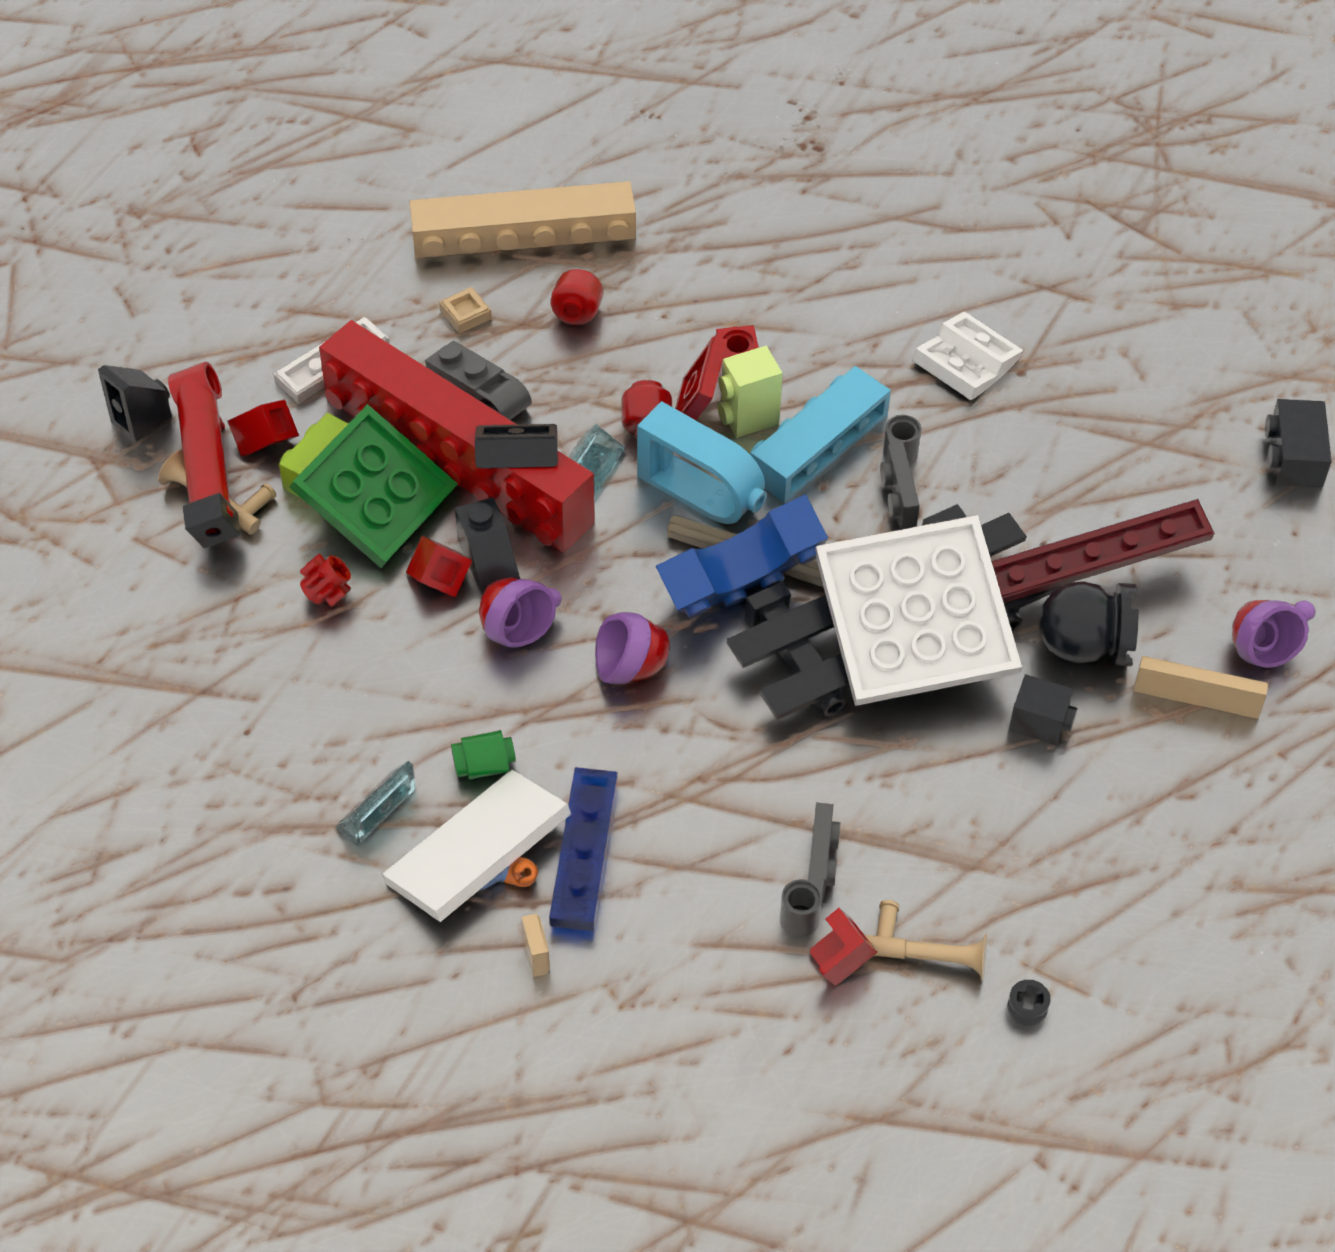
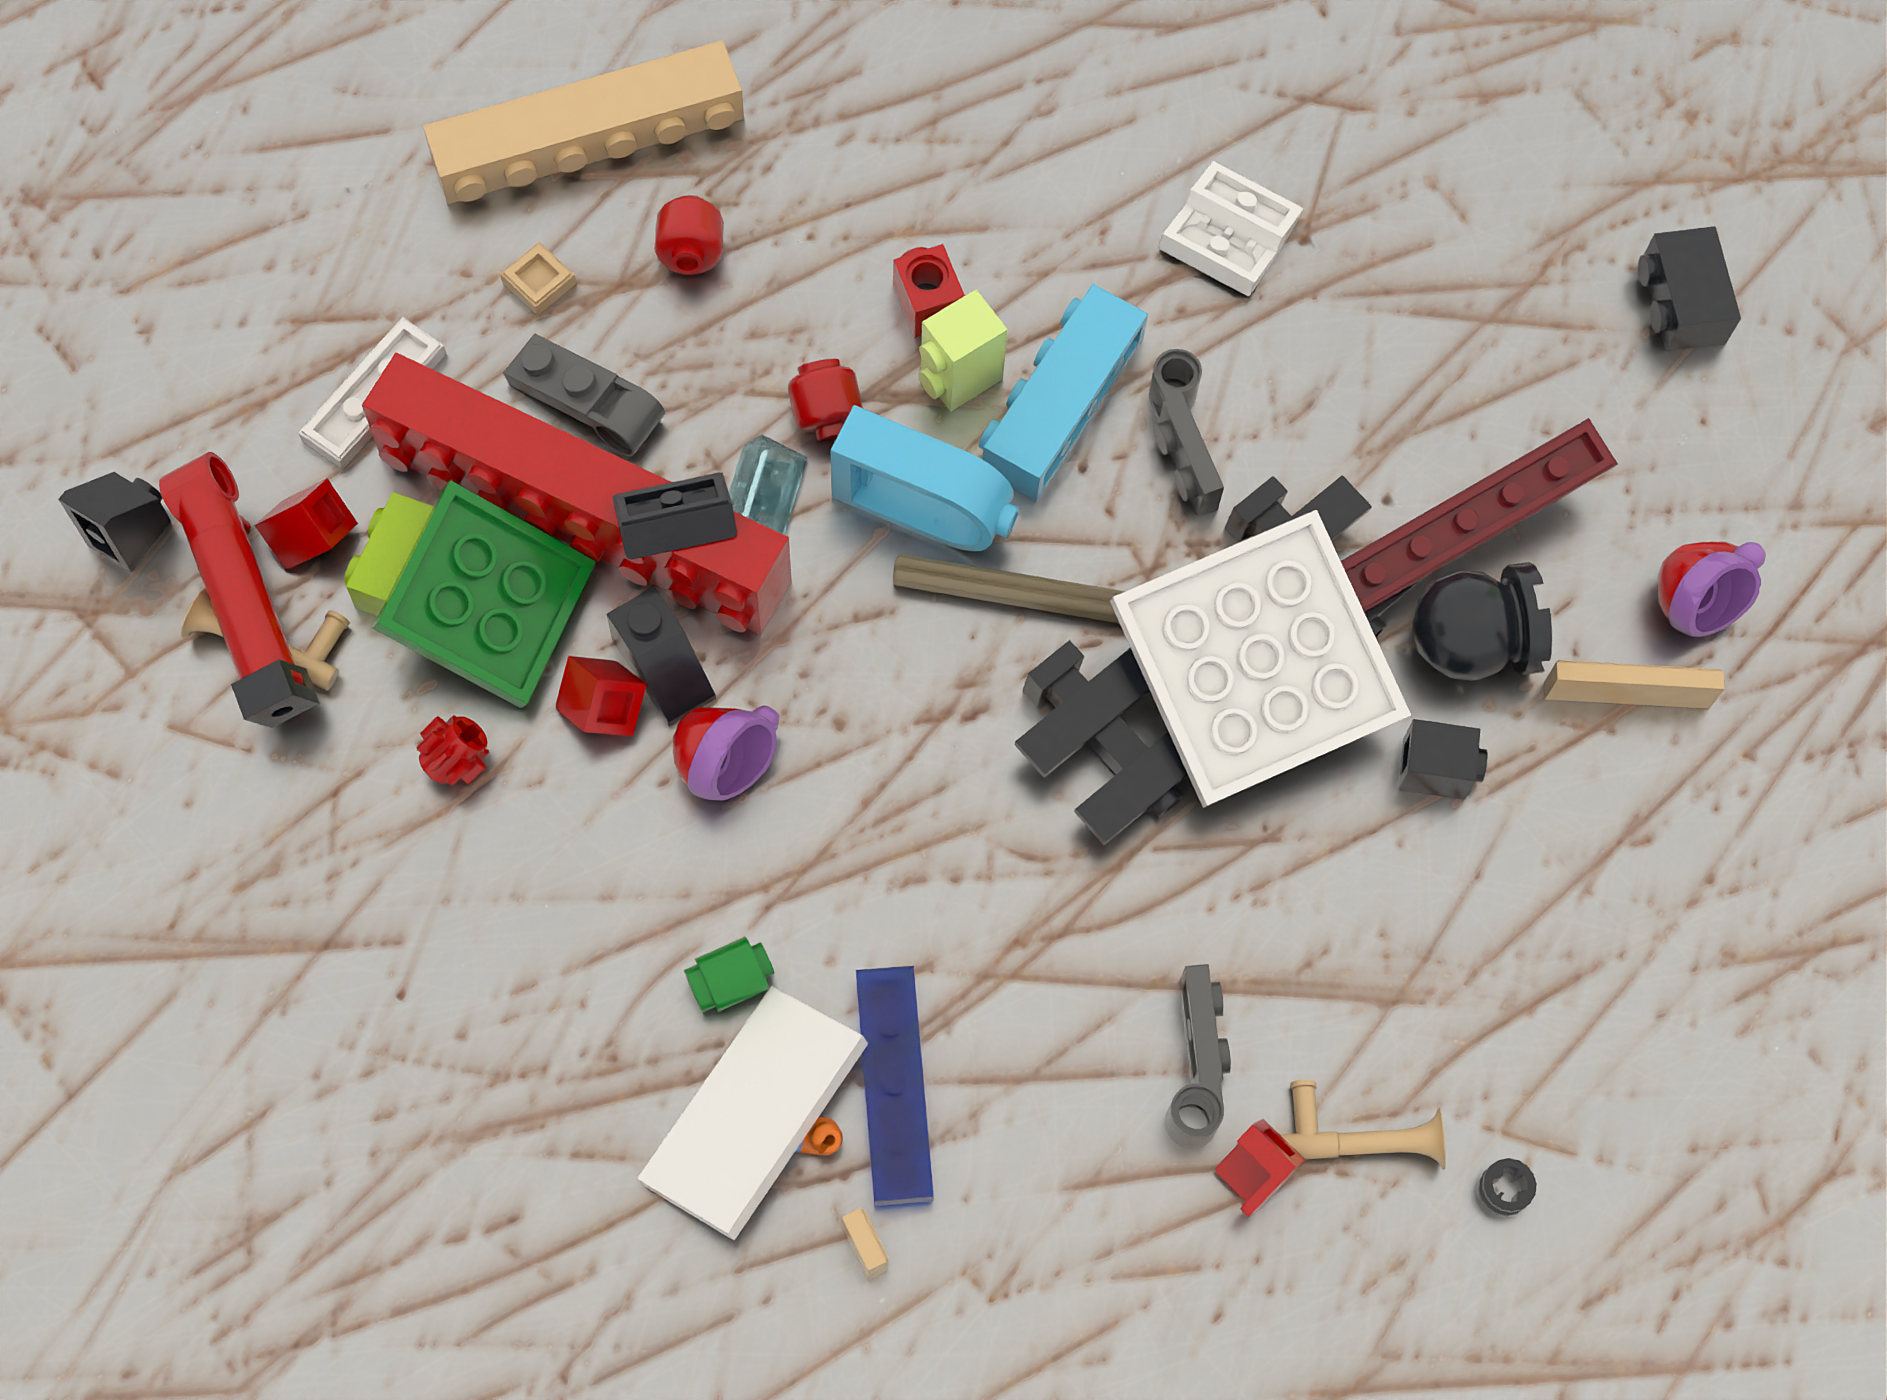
camera: 15 degrees left, 15 degrees up
clear light blue slope [335,761,416,845] -> none
medium lavender piece [595,612,670,684] -> none
blue brick [656,494,828,618] -> none
red tile [675,335,728,420] -> none

